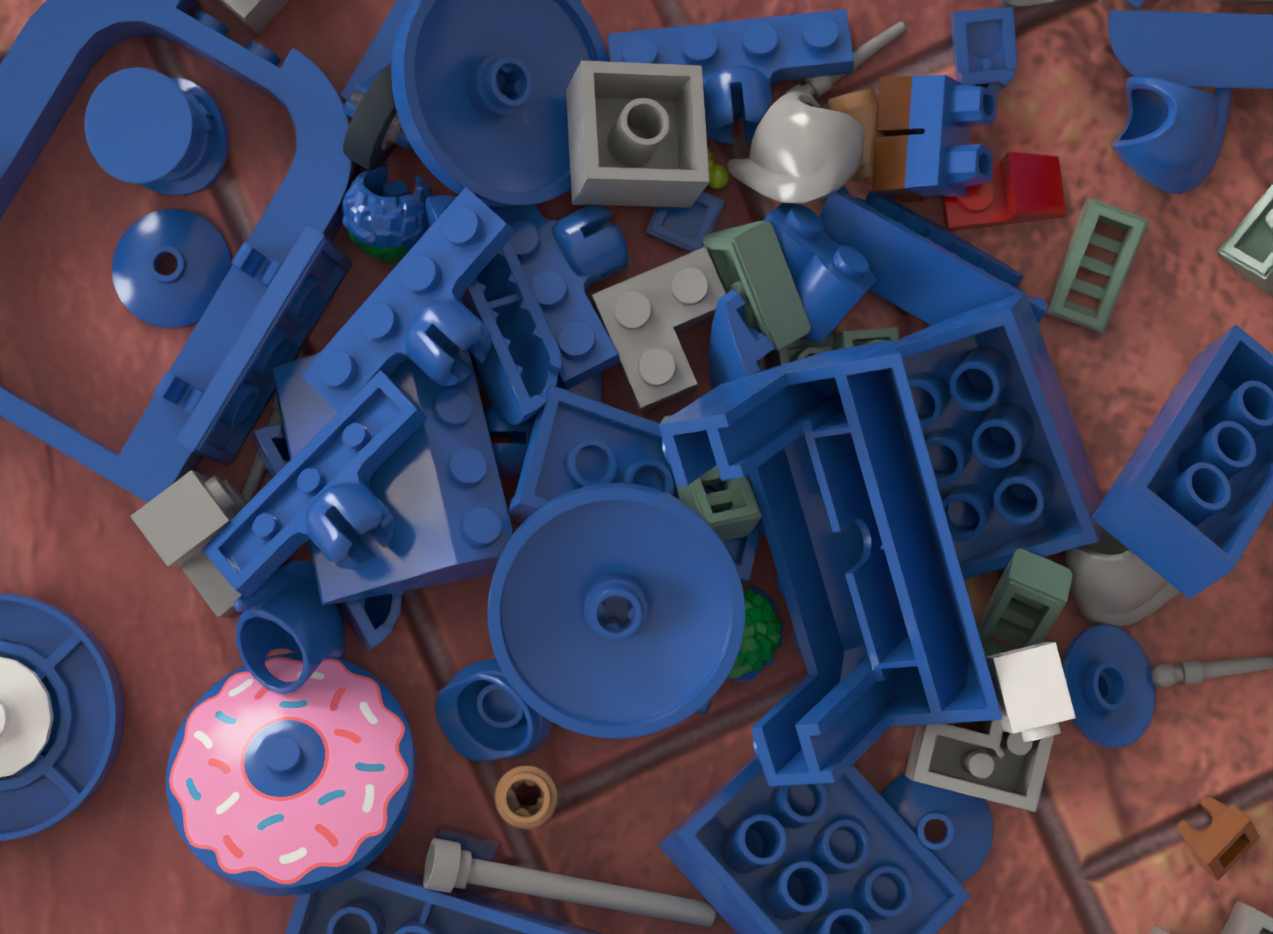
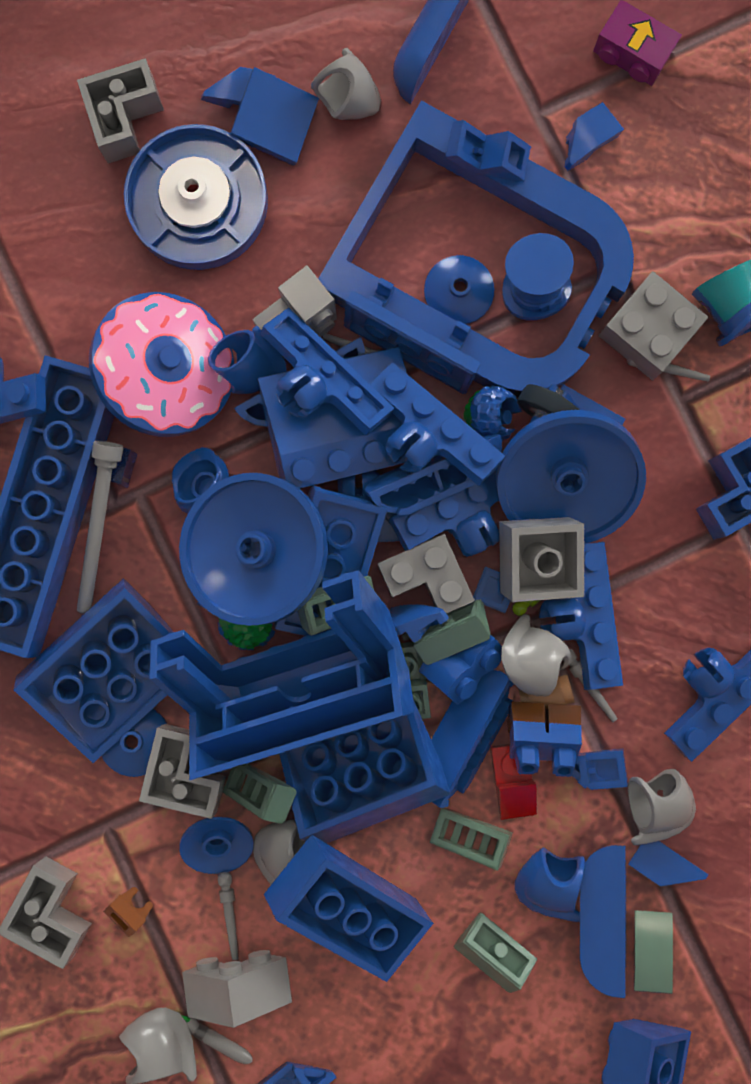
camera: 85 degrees right, 0 degrees up
medium nougat cone [495,766,557,829] -> none
white brick [986,642,1076,742] -> none

